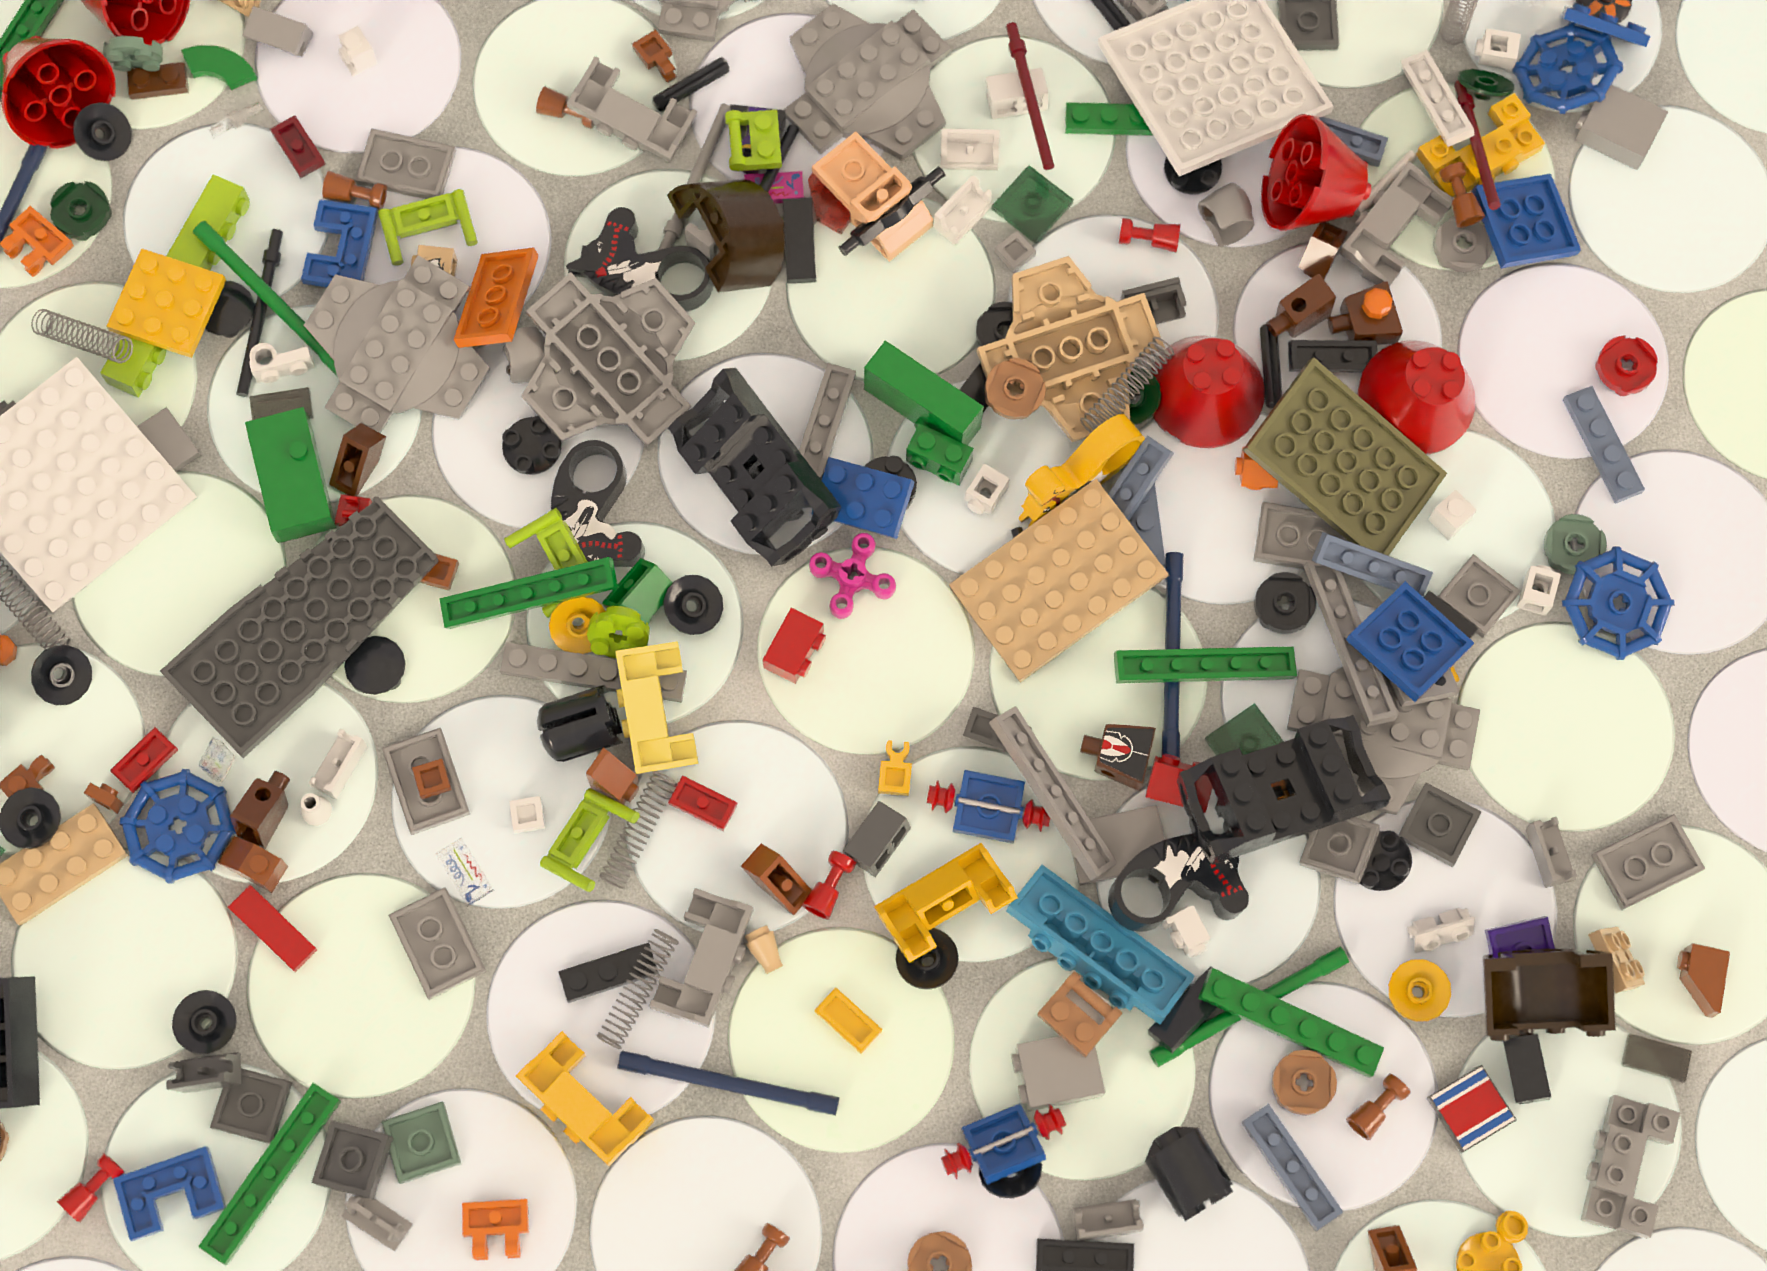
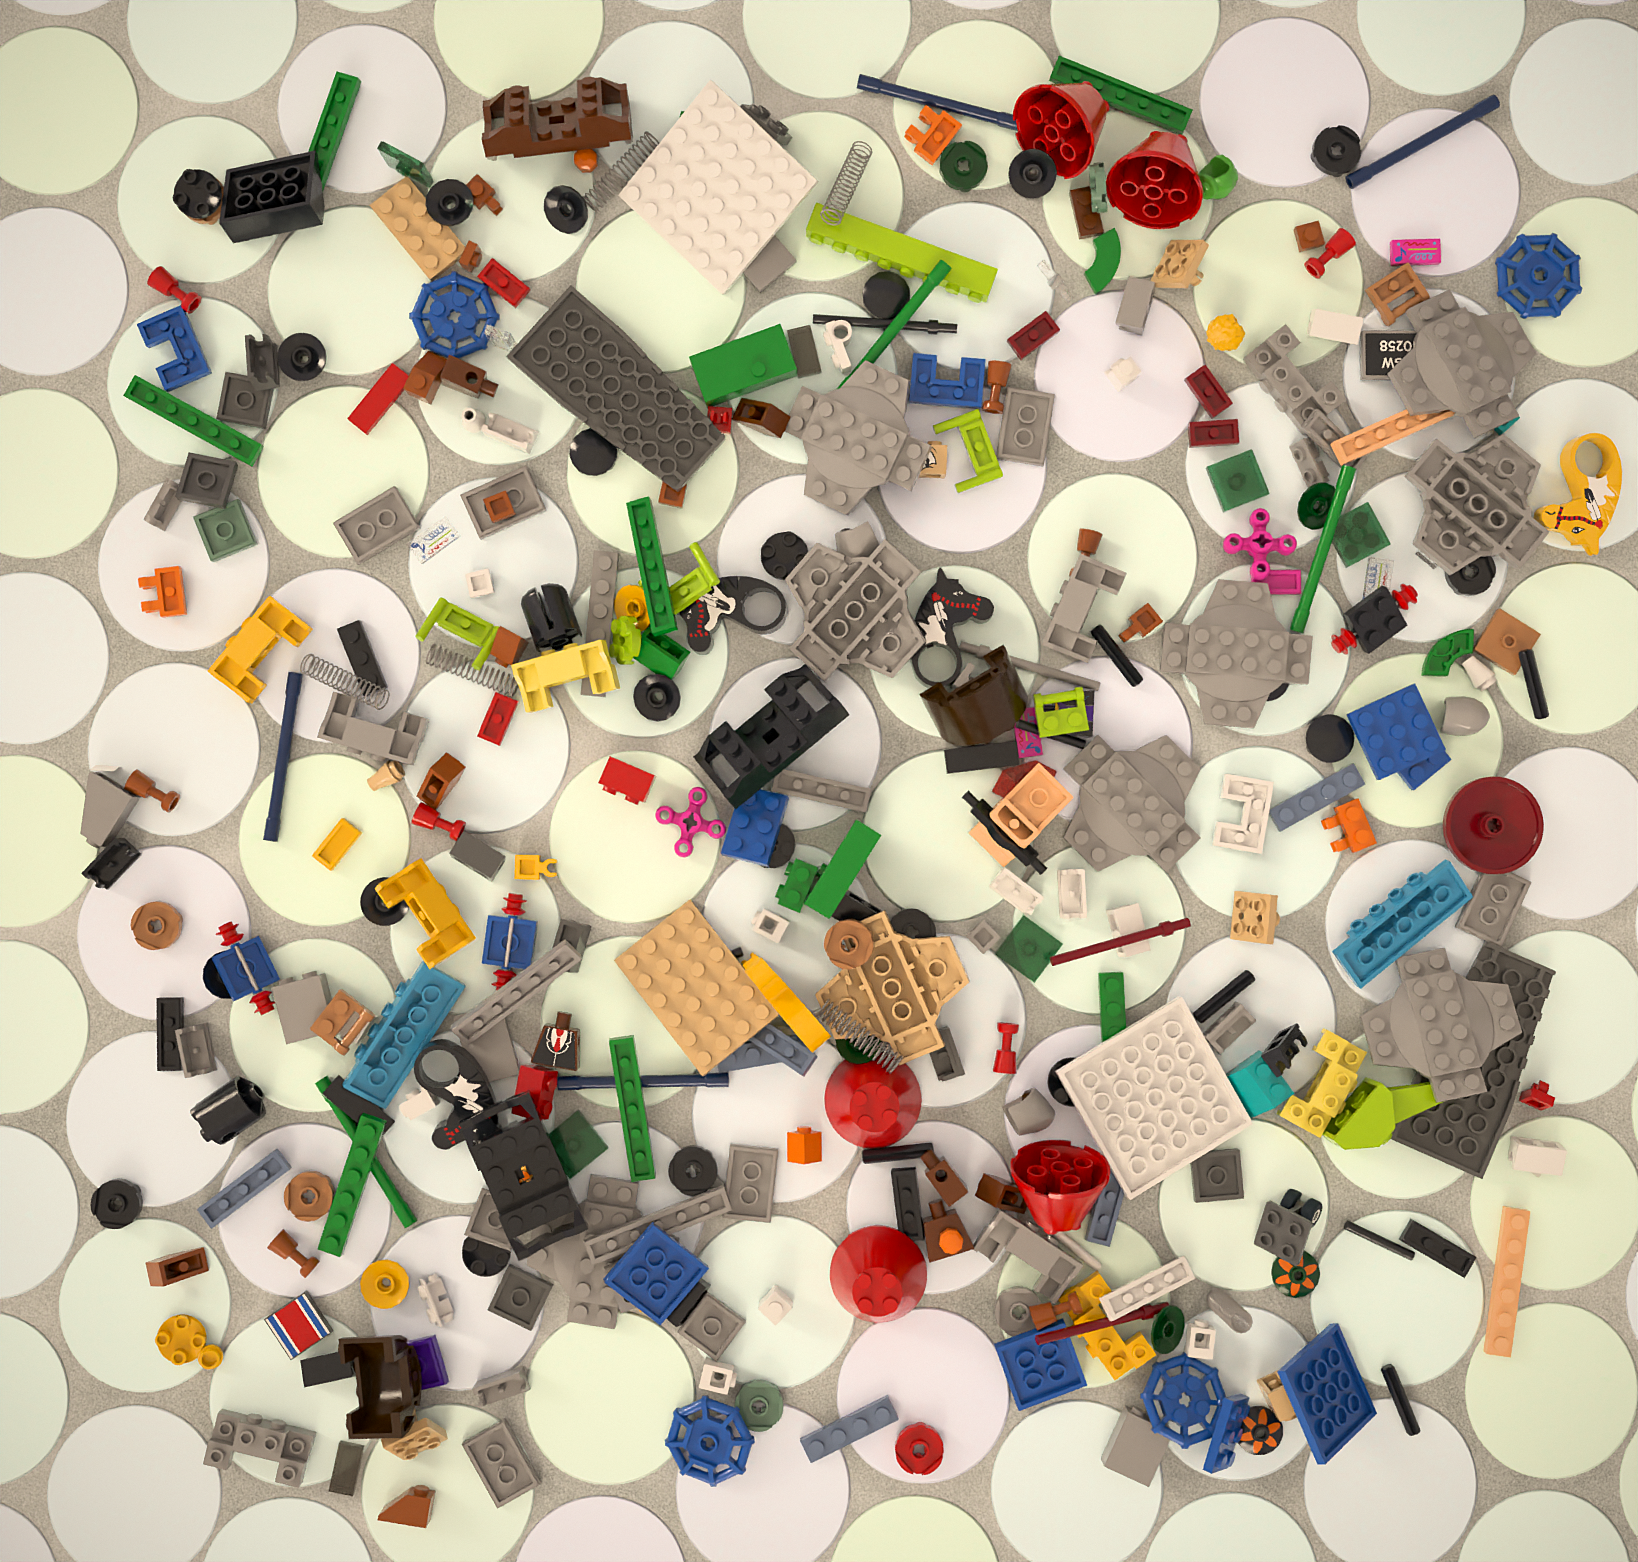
camera: 90 degrees right, 15 degrees up
yellow plate [106,248,226,358] -> none
orange plate [453,247,539,348] -> none
olive plate [1242,358,1448,555] -> none
sand blue plate [1312,532,1433,597] -> none

